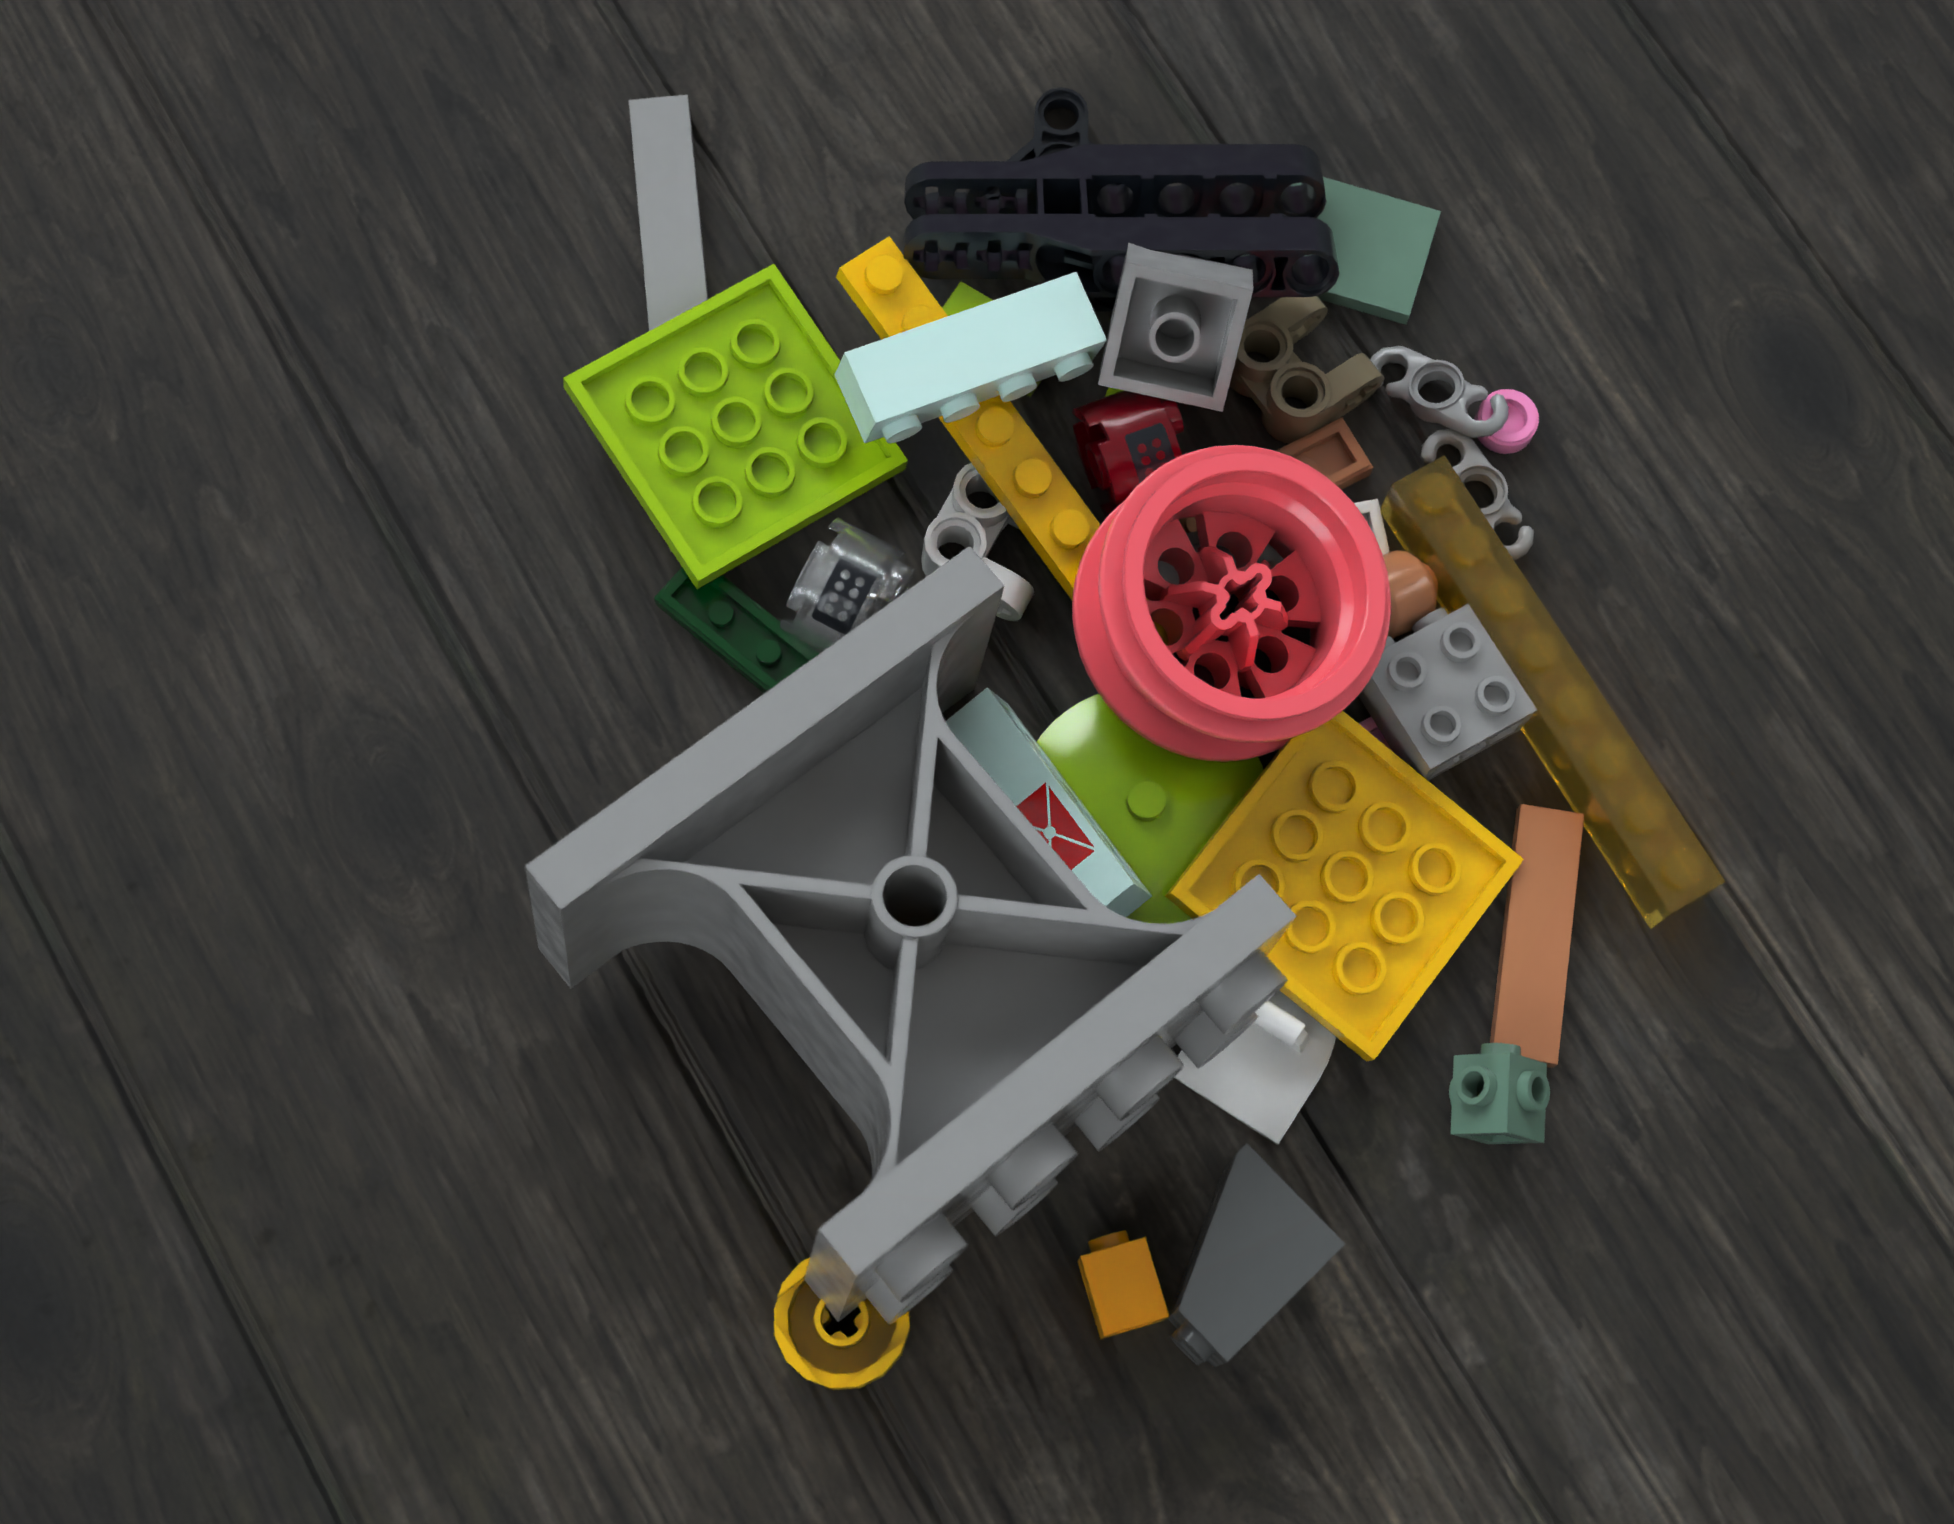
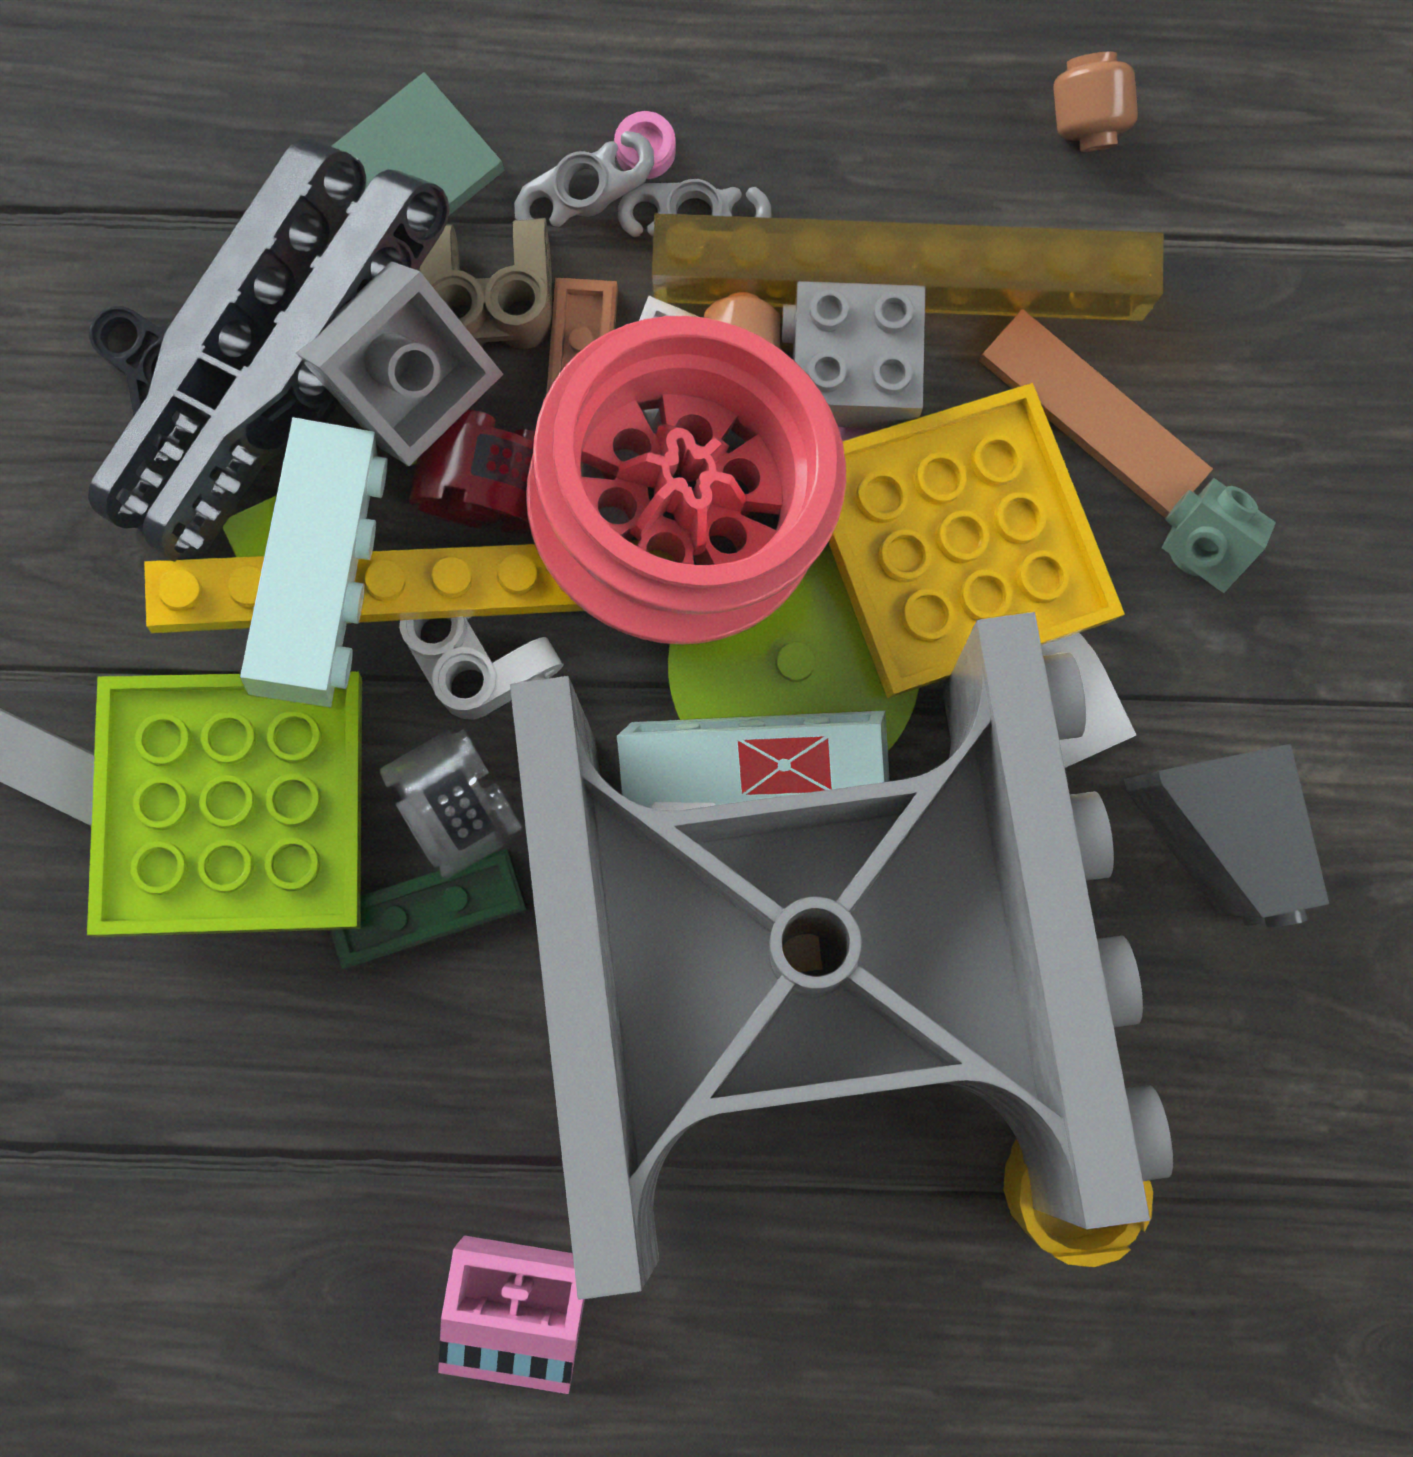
camera: 55 degrees left, 10 degrees up
light orange brick [1077,1230,1170,1340] -> none
none -> bright pink slope [438,1236,585,1394]
none -> nougat head [1053,52,1138,152]

